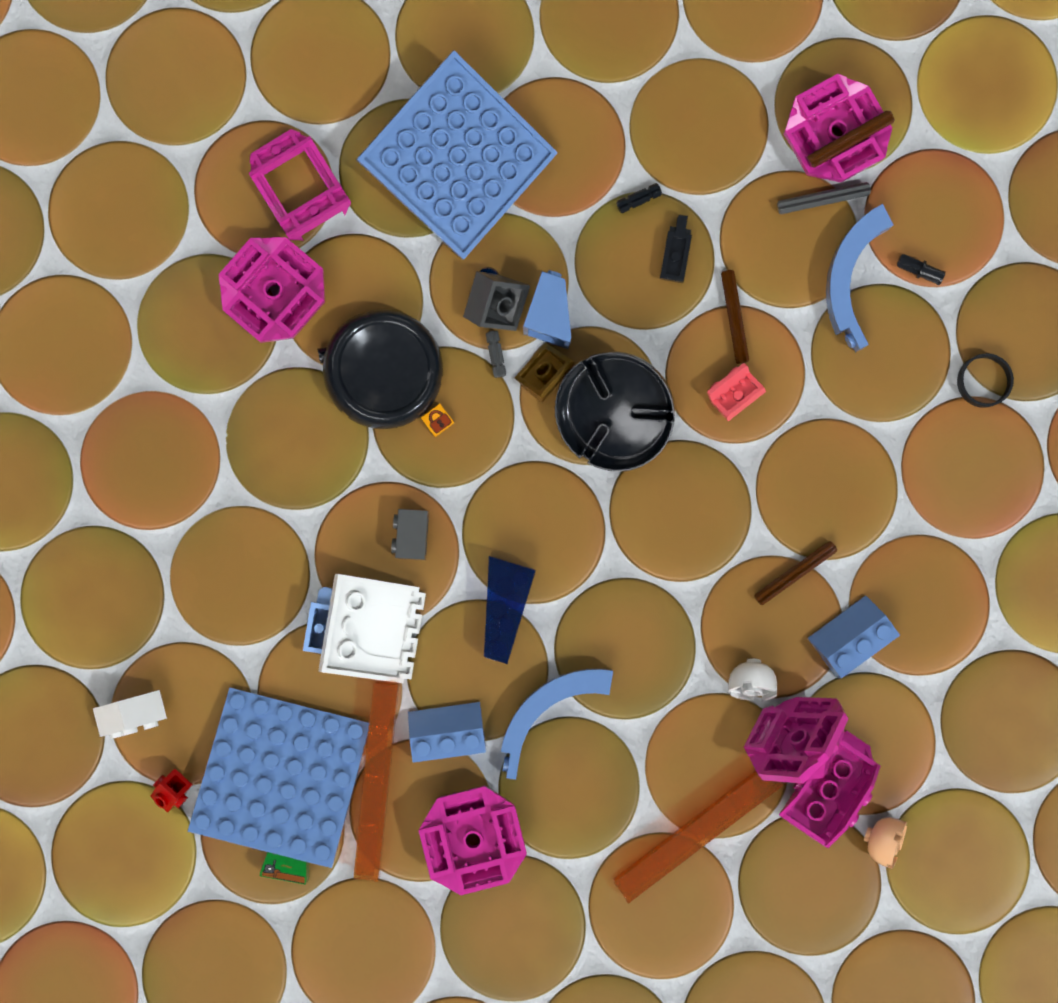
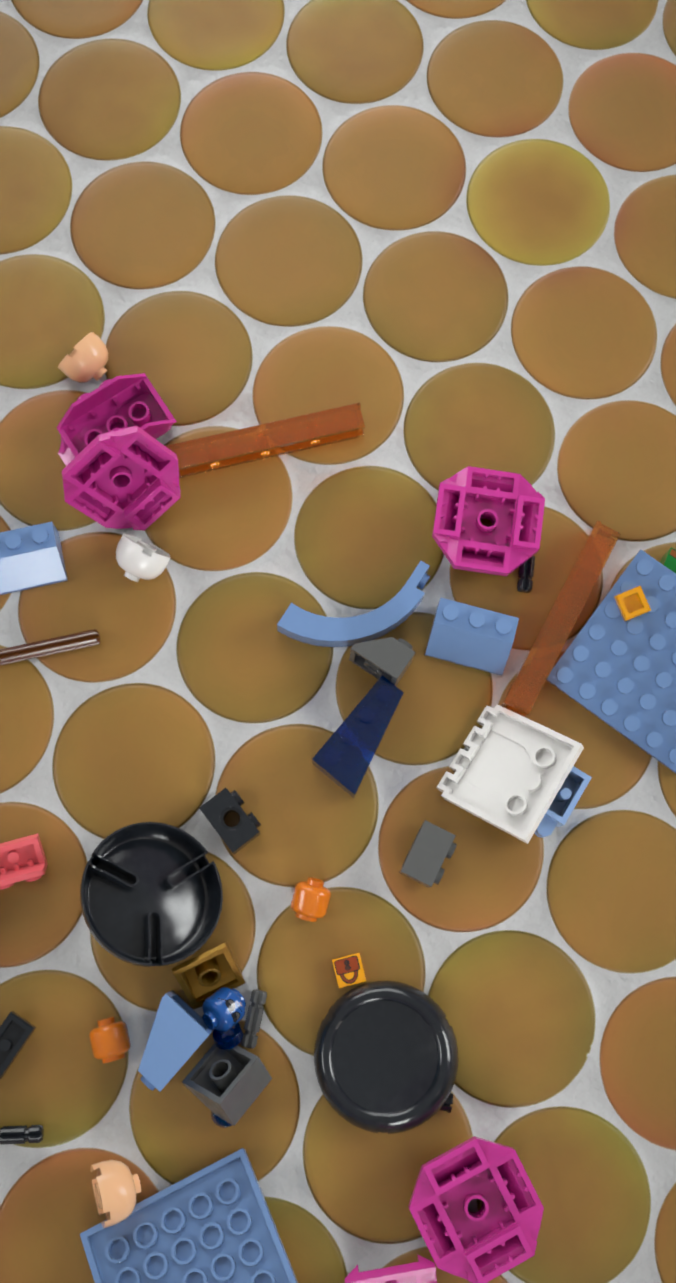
camera: 160 degrees left, 10 degrees down
none -> orange head [89,1017,131,1064]
none -> light nougat cylinder [91,1160,141,1228]
none -> black brick [199,788,261,854]
none -> blue head [202,987,246,1032]
none -> clear blue tile [212,1023,243,1050]
none -> orange head [291,877,331,922]
none -> dark grey slope [349,637,415,690]
none -> black axle [517,555,535,593]
none -> light orange tile [614,586,651,622]

